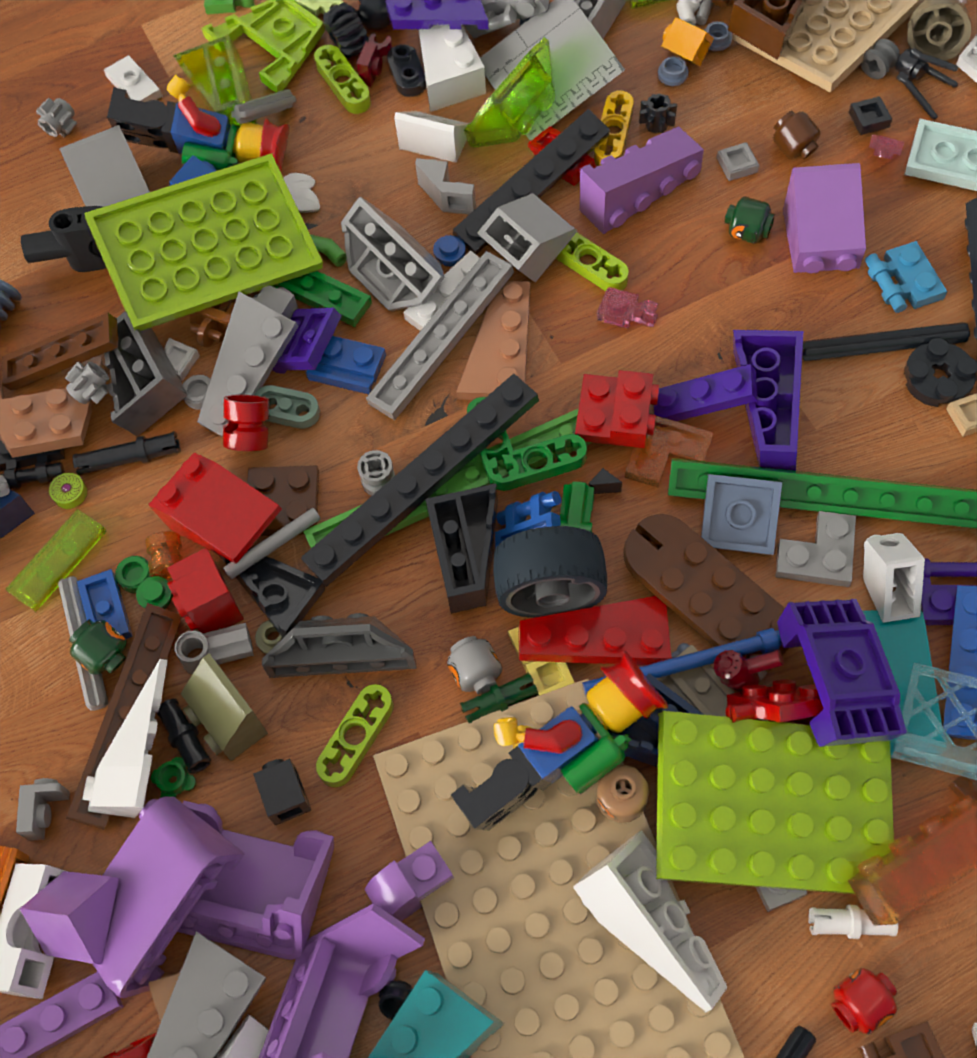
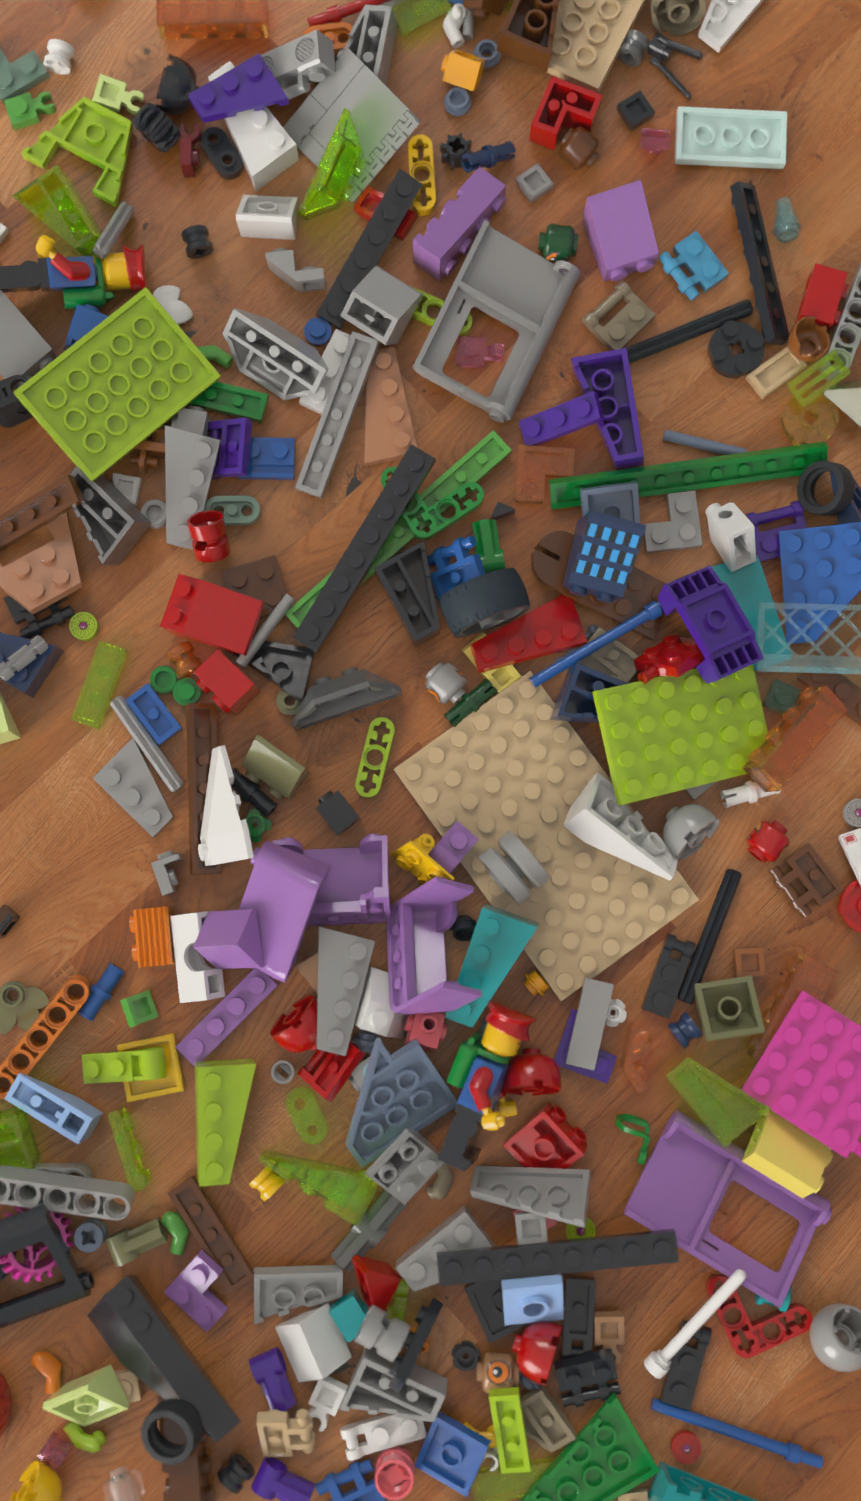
camera: 20 degrees left, 20 degrees up
light grey gear [65,362,109,404] -> none
dark green head [69,619,127,675] -> none
black pin [73,431,181,476] -> none
light grey piece [175,623,254,674] -> none
lime beam [314,45,371,114] -> none
light grey wheel [357,450,395,496] -> none
piece [450,651,668,831] -> none
red plate [575,370,659,449] -> none
medium nougat head [596,765,649,823] -> none
dark red piece [713,650,784,692] -> none
none -> light grey wing [93,738,175,838]
none -> black wheel [181,225,214,259]
none -> yellow hinge [391,834,454,886]
none -> light grey piece [413,220,581,423]
none -> dark blue pin [461,141,516,173]
none -> light grey wheel [478,830,551,905]
none -> red brick [529,75,603,150]
none -> slope [562,510,646,603]
none -> dark tan plate [582,281,656,351]
none -> light grey cylinder [662,804,720,860]
none -> sand blue bar [663,429,747,455]
none -> clear green plate [762,679,801,717]

